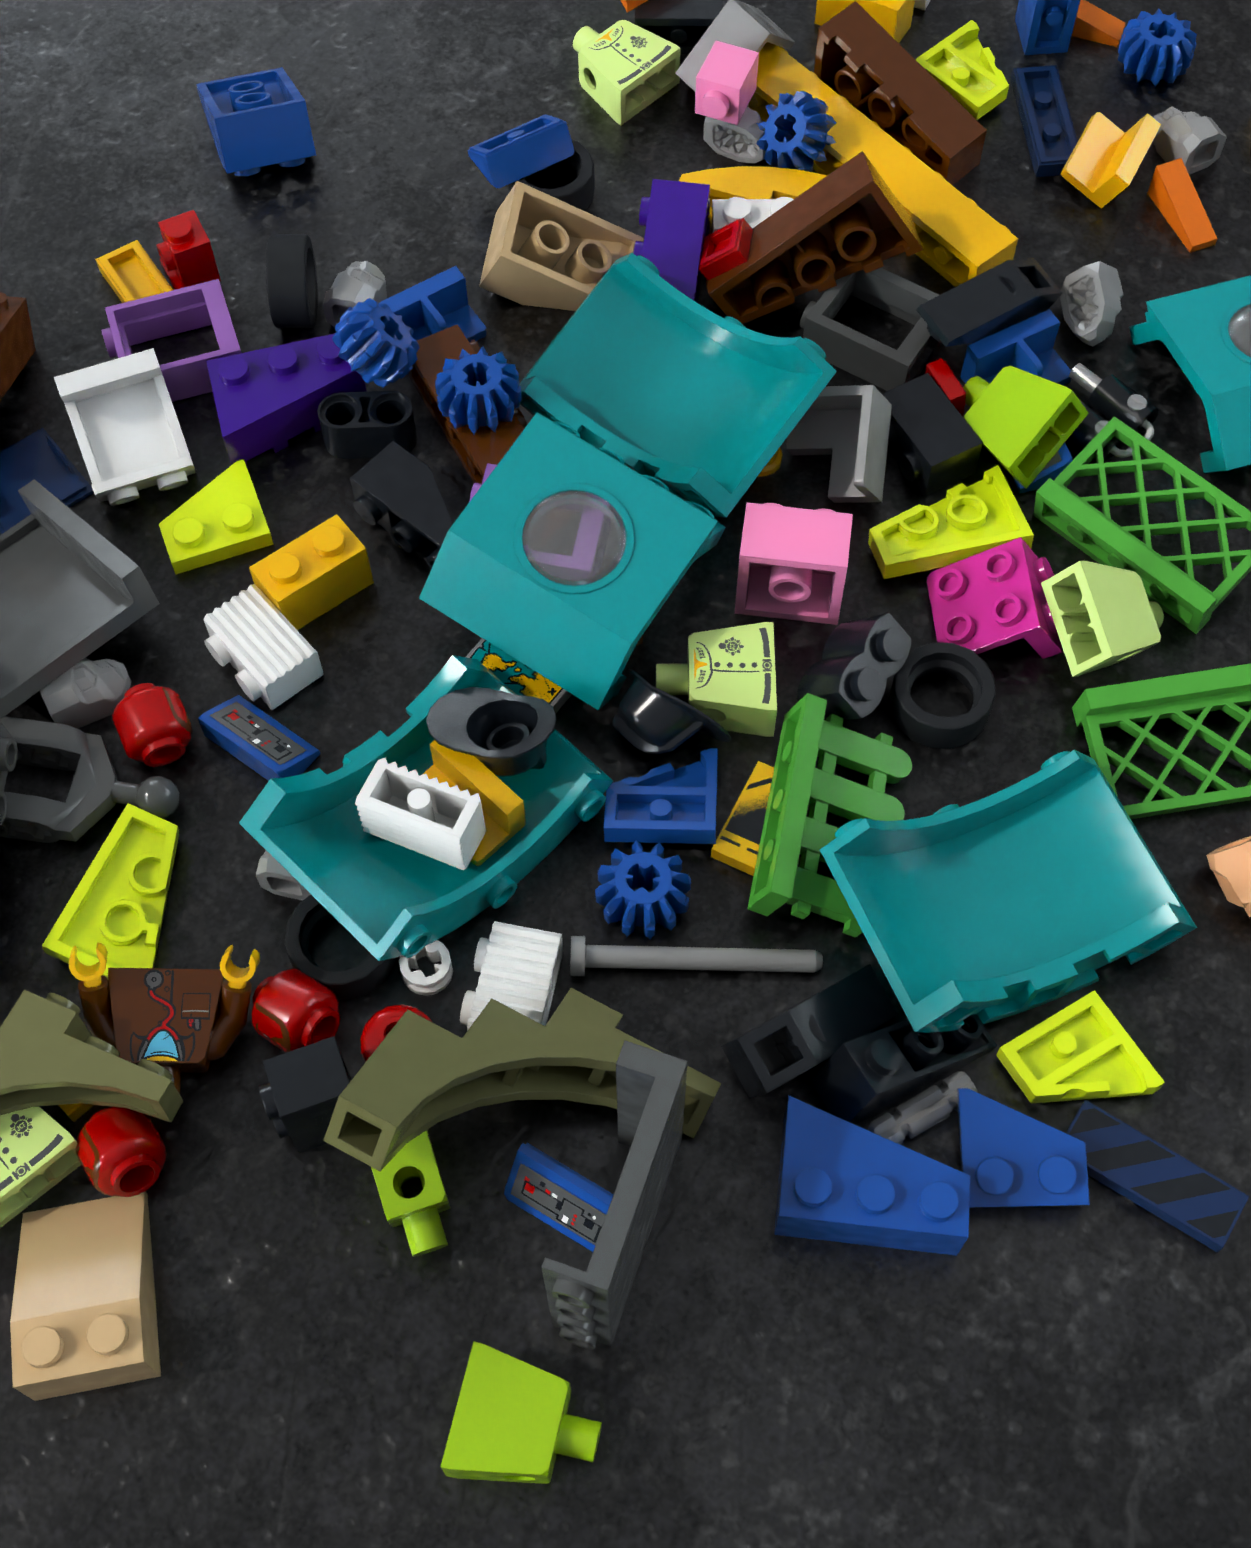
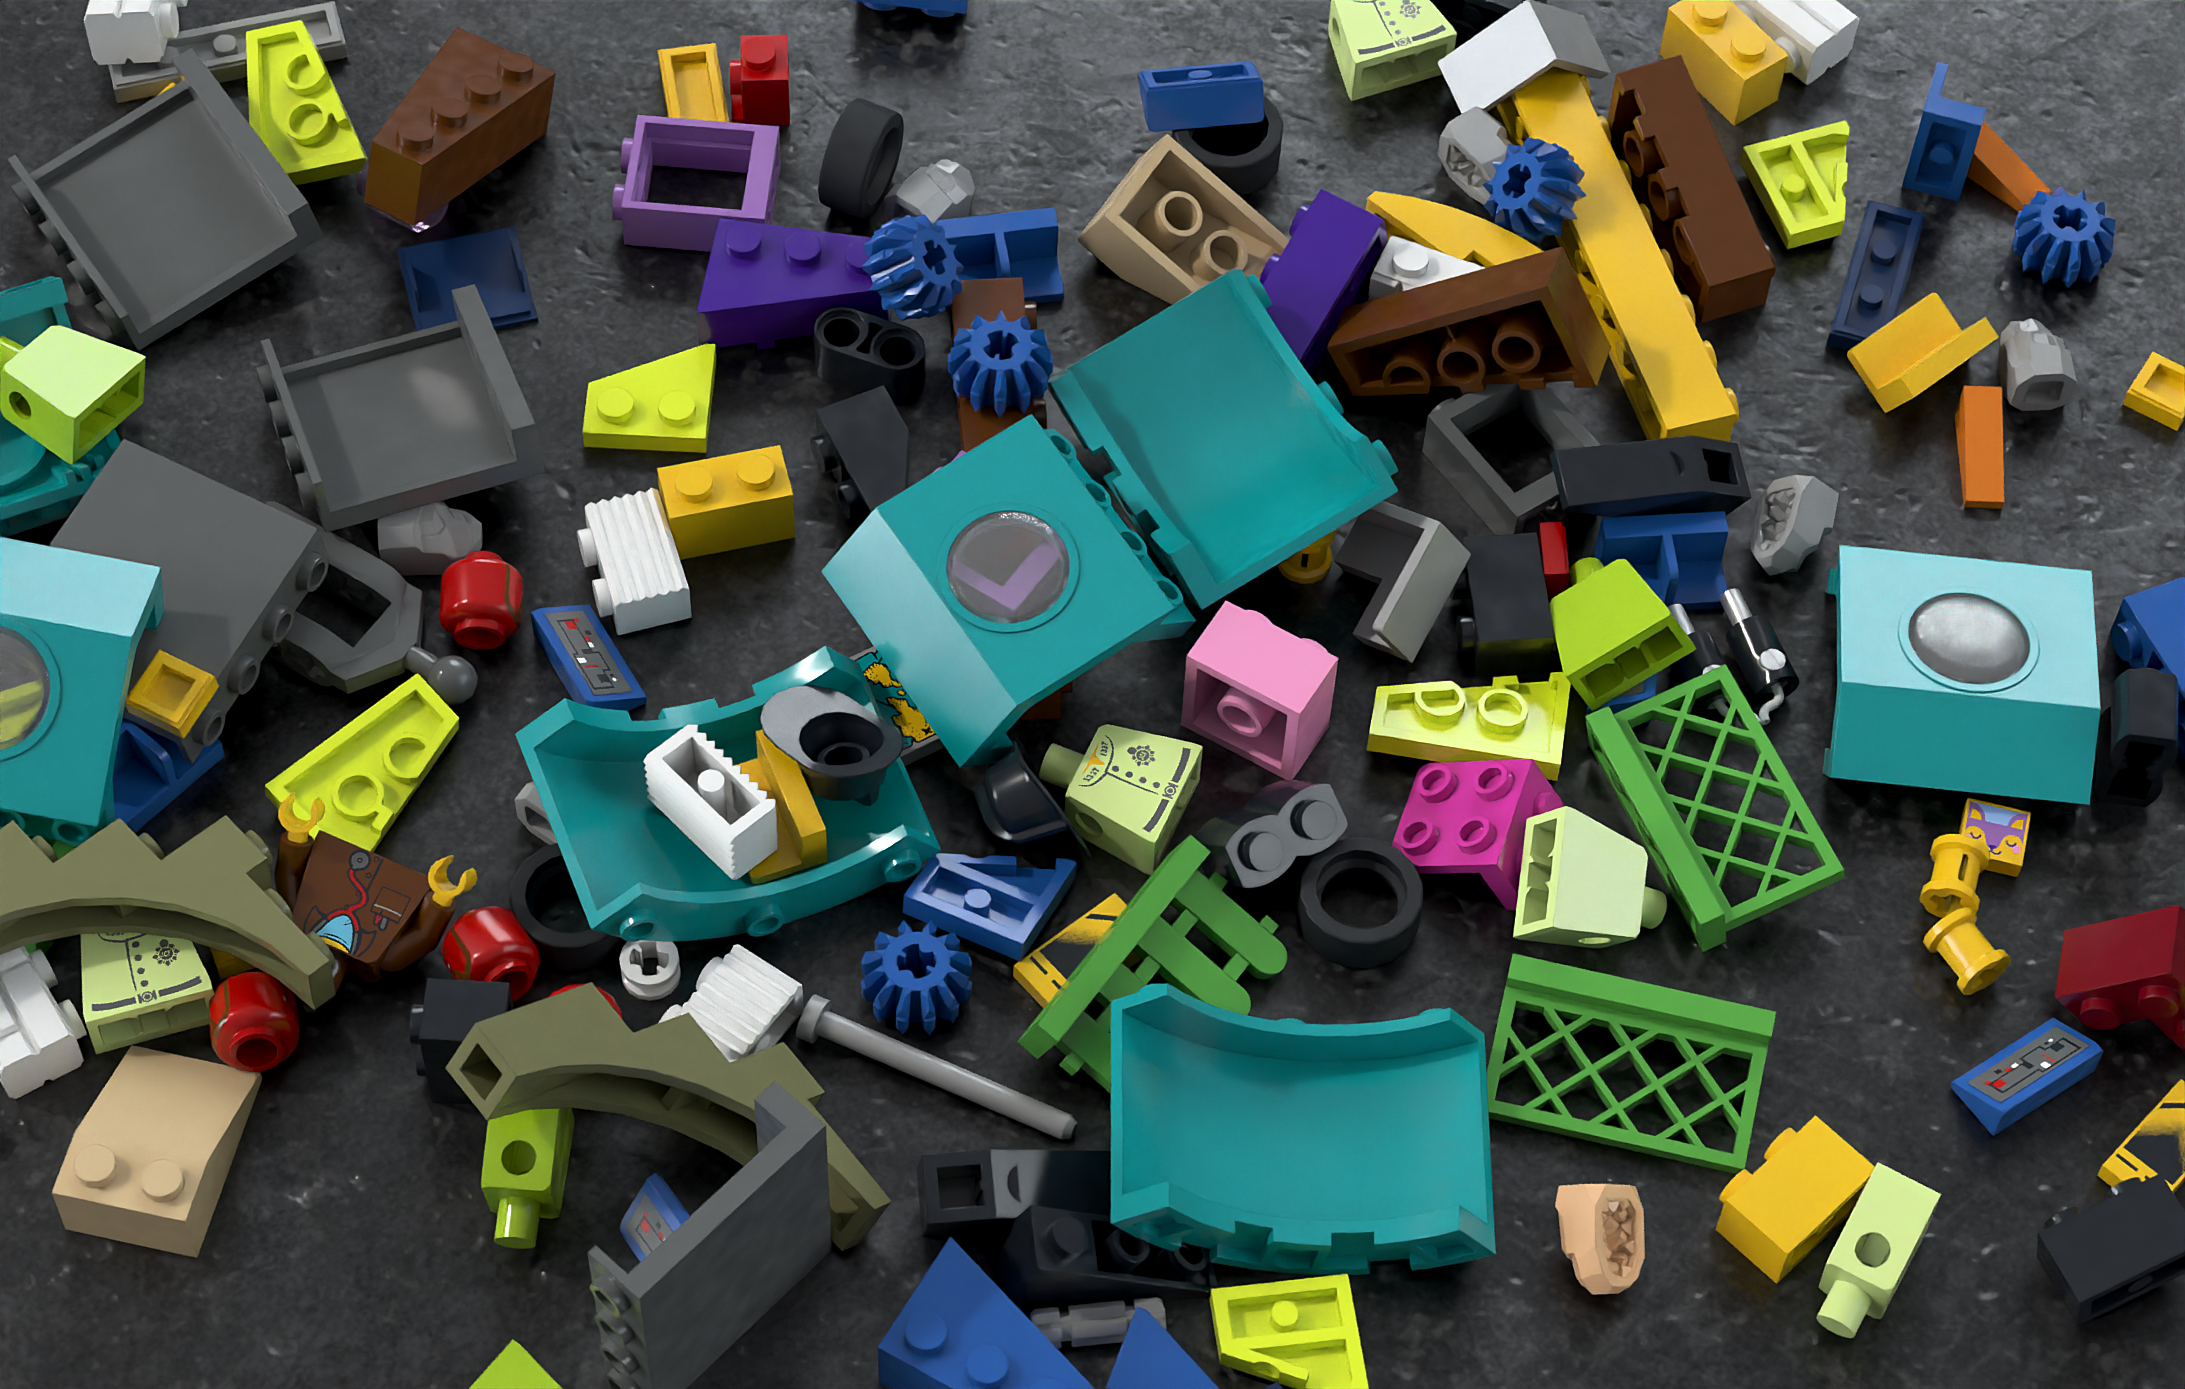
camera: 20 degrees right, 5 degrees down
white panel [54,348,196,506] -> none
bright pink brick [695,41,759,125] -> none
red tile [699,218,753,280] -> none

